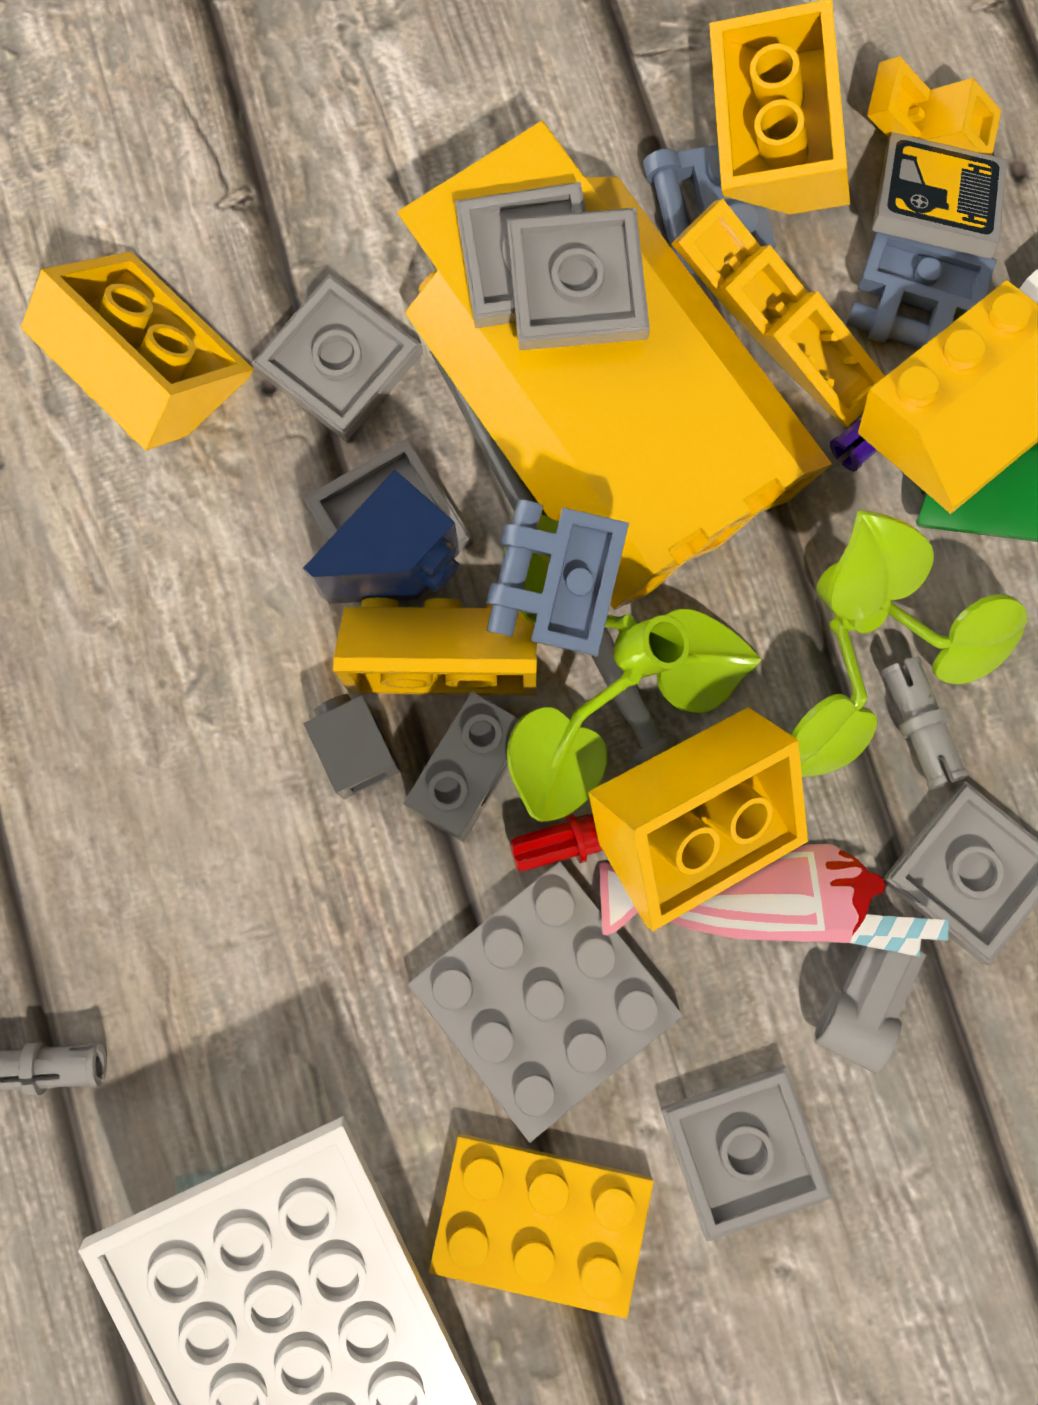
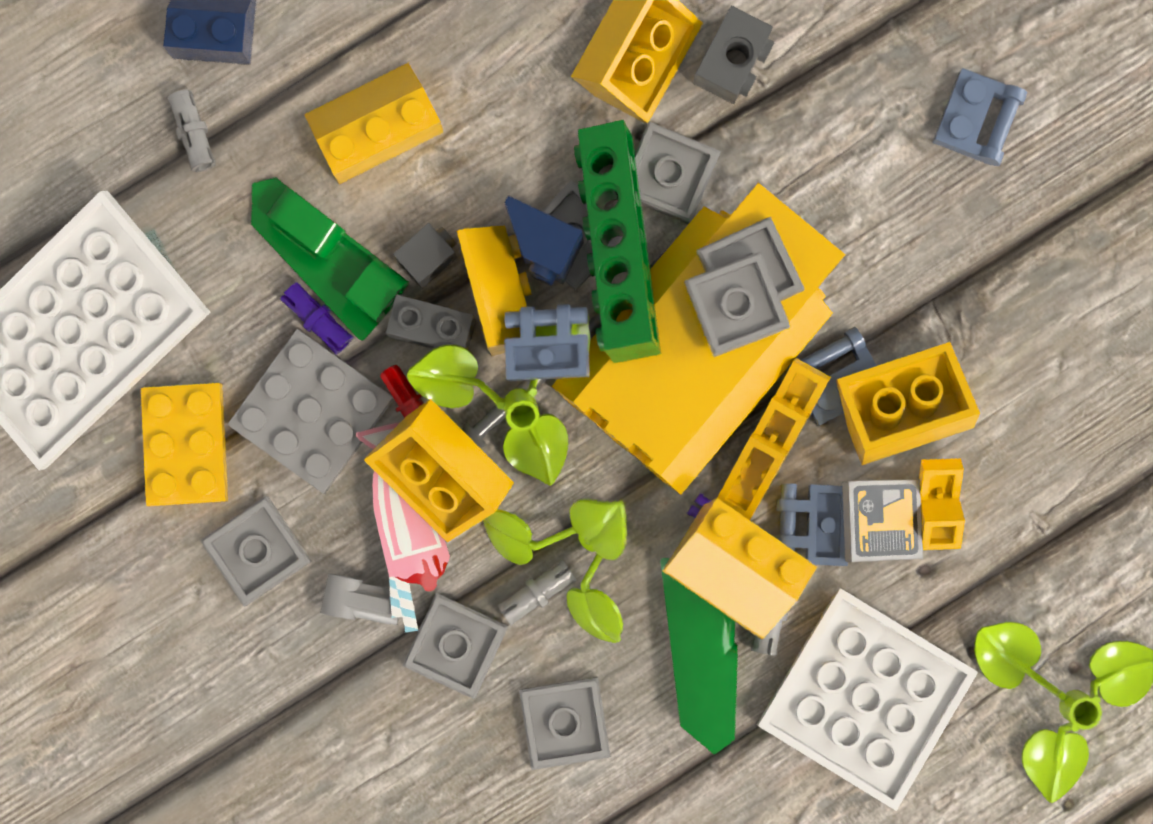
camera: 70 degrees right, 5 degrees up
none -> green panel [251,178,409,341]
none -> dark purple pin [280,282,354,355]
none -> yellow slope [304,62,444,184]
none -> green brick [574,120,661,363]
none -> dark grey brick [693,5,775,105]

